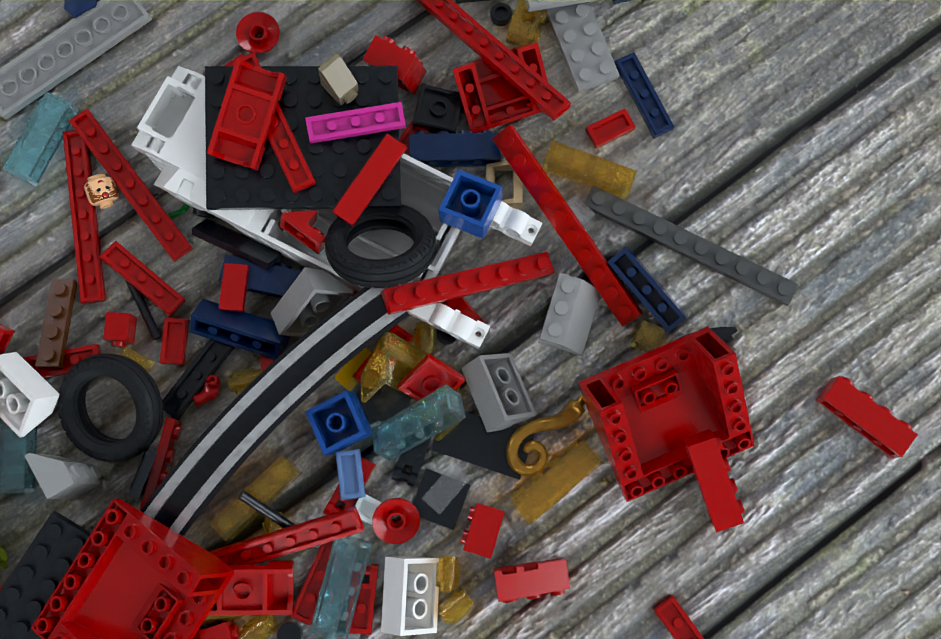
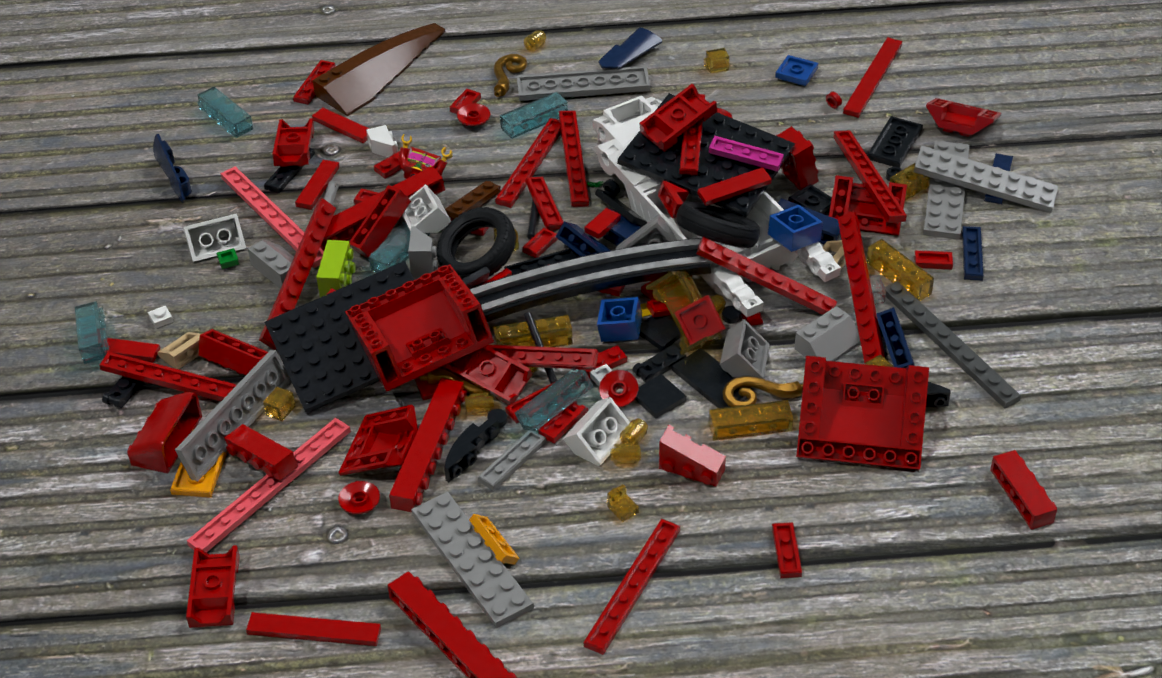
camera: 35 degrees right, 35 degrees down
light nougat head [84,174,119,209] -> none
red brick [103,312,137,348] -> none
slope [318,53,358,106] -> none
medium blue tile [336,449,366,500] -> none
clear light blue brick [371,384,466,461] -> none
clear tile [422,462,471,515] -> none
red brick [460,503,505,559] -> none
red brick [682,429,745,532] -> none

